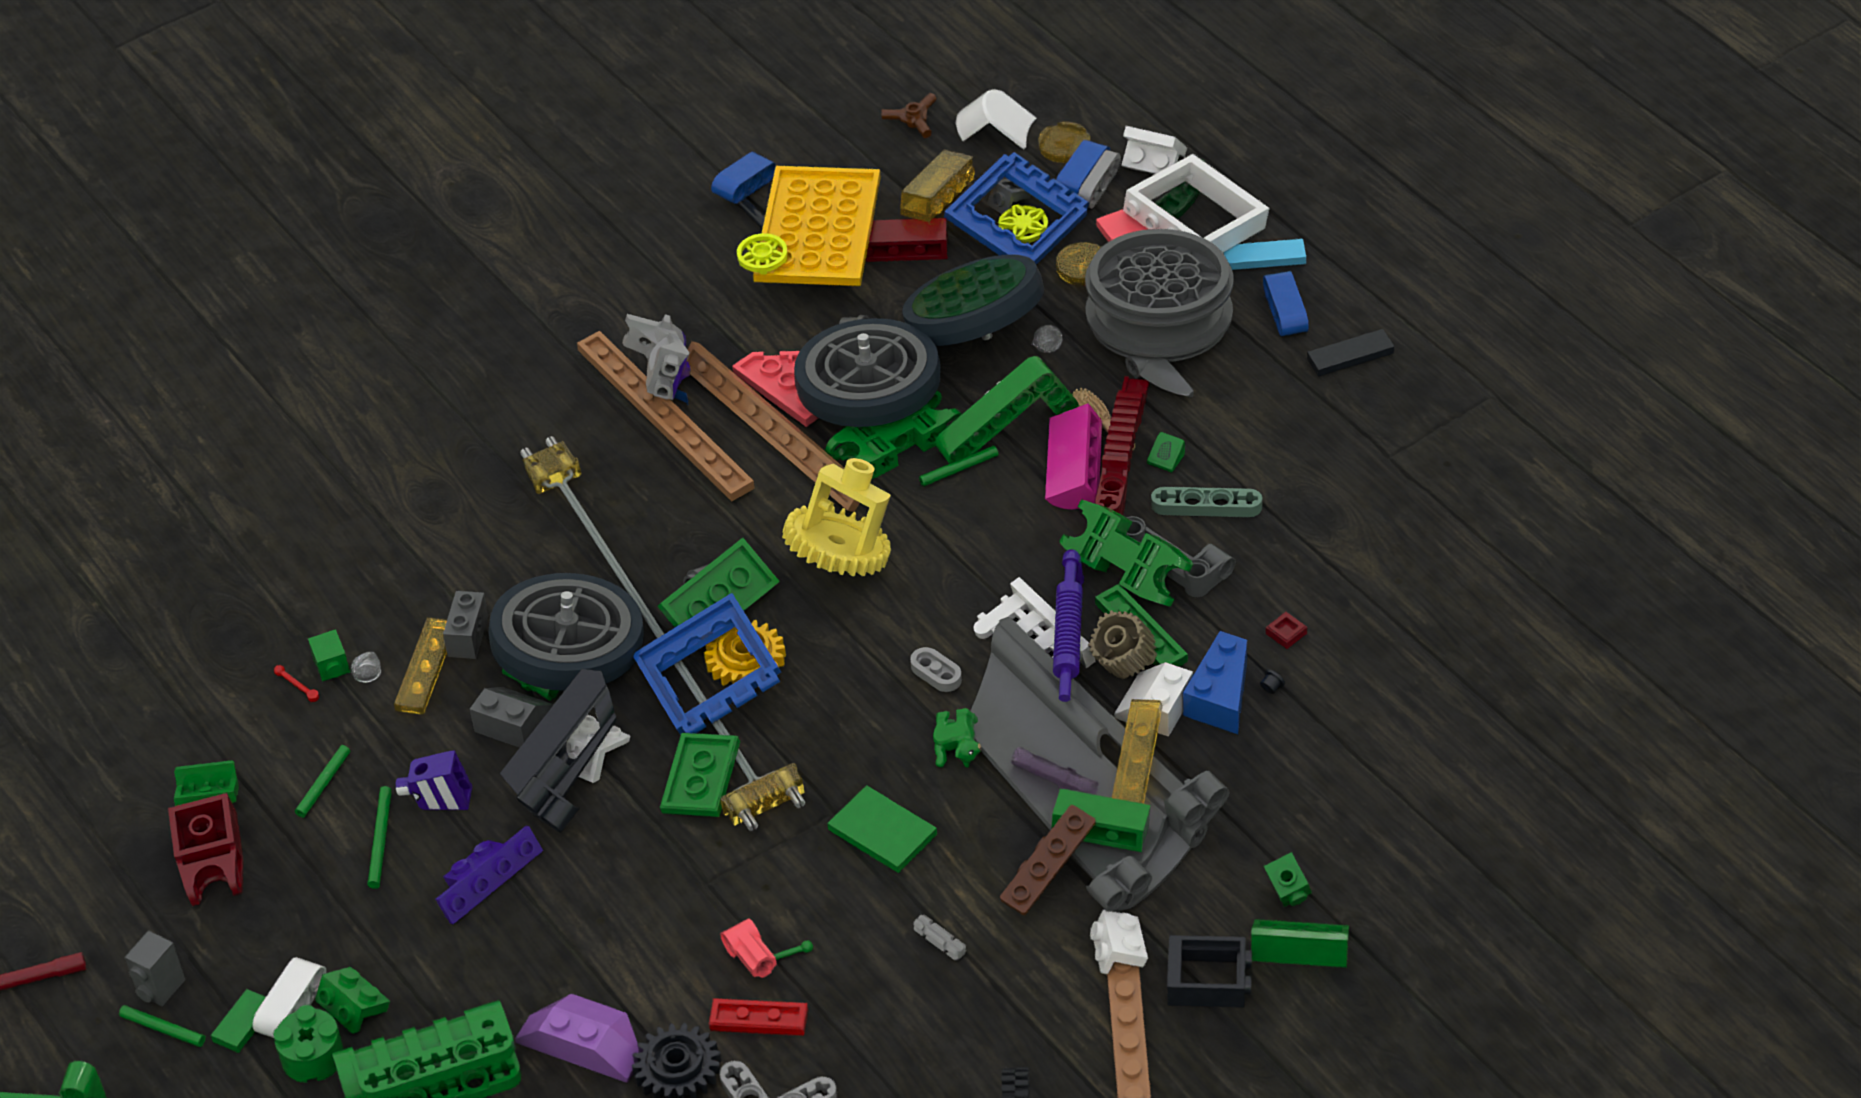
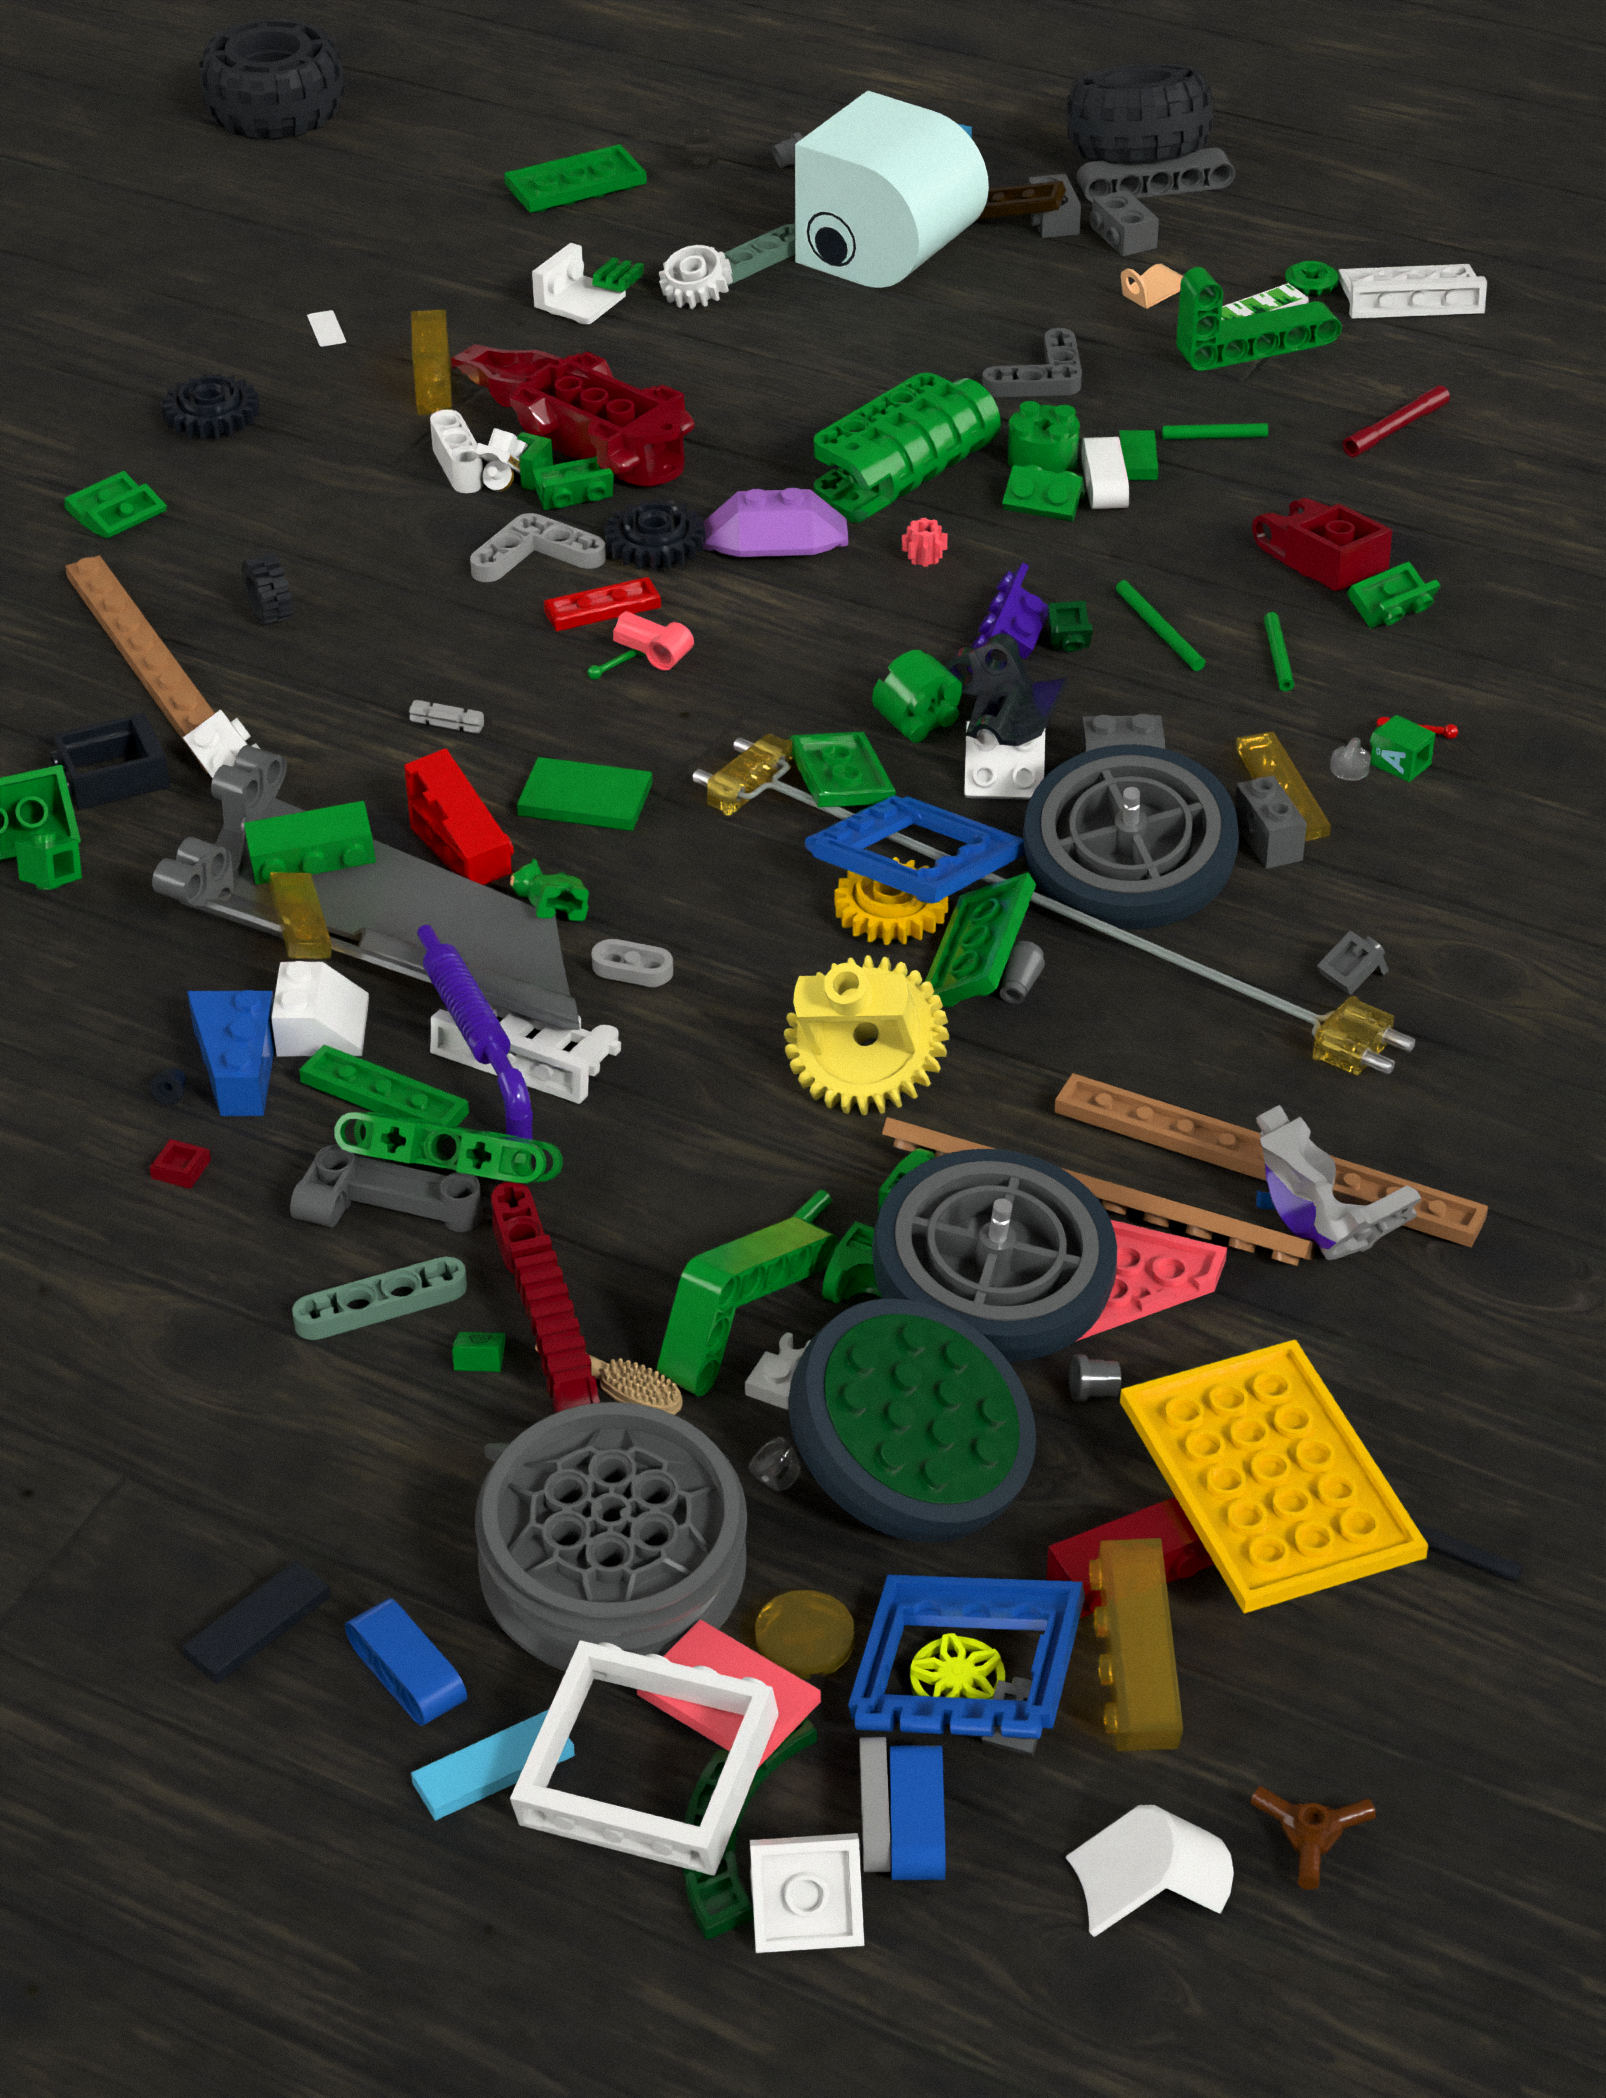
camera: 150 degrees right, 5 degrees down
dark grey brick [125,931,185,1007] -> none
dark purple torso [396,750,472,810] -> none
blue beam [711,152,776,204] -> none
neon yellow wheel [737,233,788,275] -> none
reddish brown bracket [1000,805,1096,915] -> none
clear purple pin [1011,747,1099,795] -> none
clear yellow tile [1039,122,1090,163] -> none
dark pink brick [1045,403,1102,509] -> none
dark tan brick [1088,610,1157,679] -> none
none -> red wedge [404,748,514,885]
none -> green brick [872,649,962,743]
none -> coral gear [902,518,947,567]
none -> dark green bracket [1047,600,1093,652]
none -> dark grey bracket [1317,930,1389,995]

